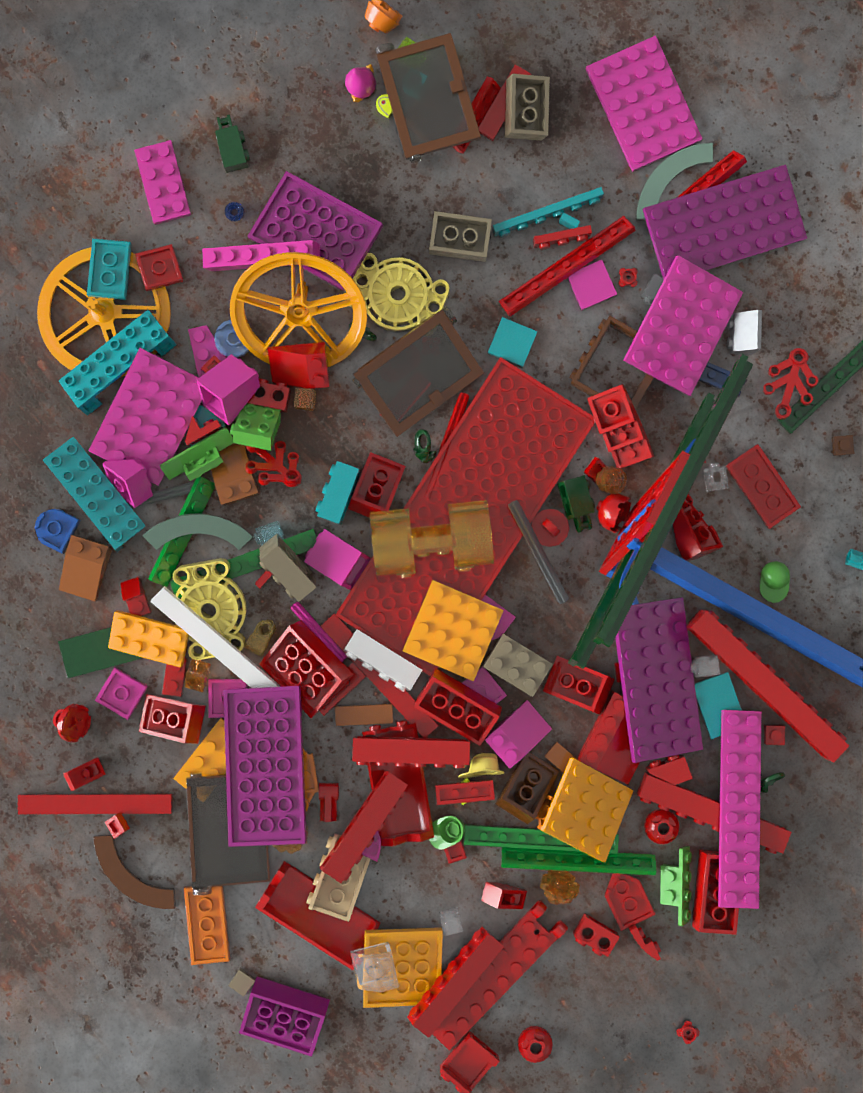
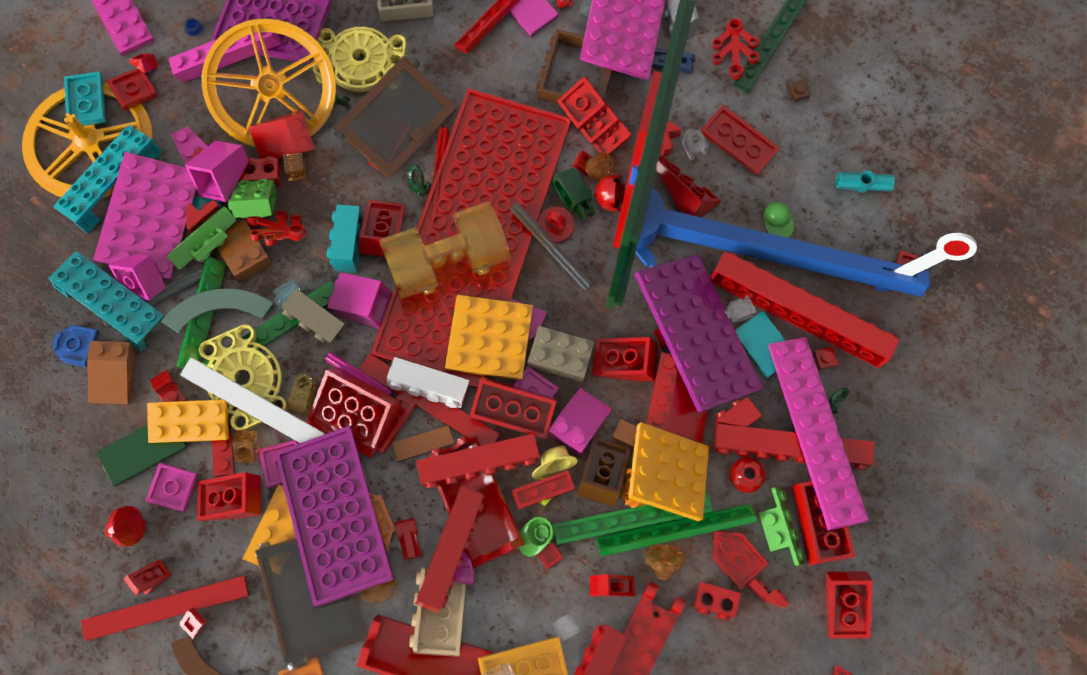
camera: 25 degrees left, 15 degrees down
medium blue tile [214,320,249,358] -> none
red tile [255,570,273,589] -> none
teal tile [488,317,538,368] -> none
none -> red slope [129,53,158,73]
none -> red slope [826,571,873,638]

